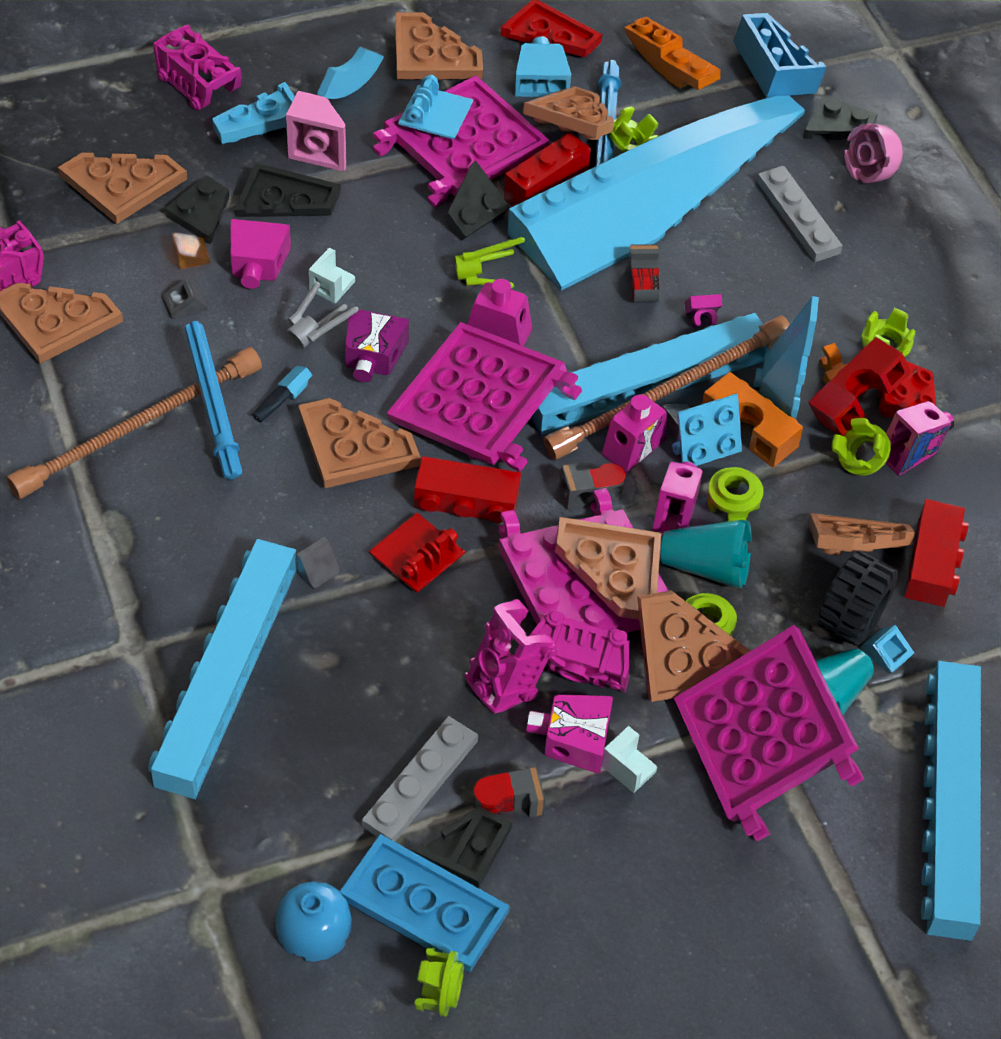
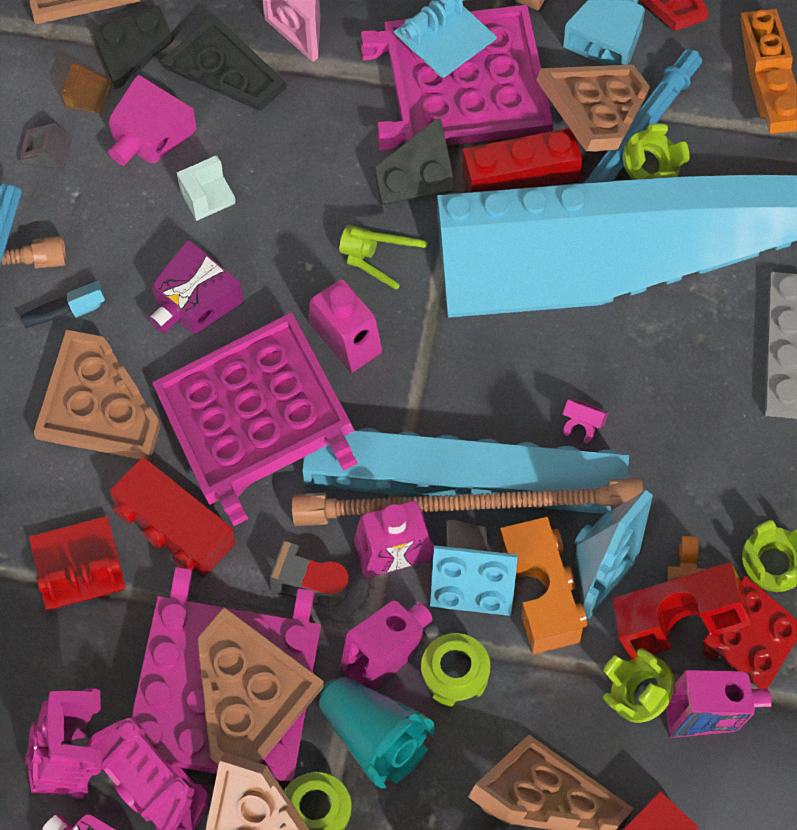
camera: 35 degrees right, 10 degrees up
light grey plant [286,282,358,349] -> none
leg [628,244,660,302] -> none

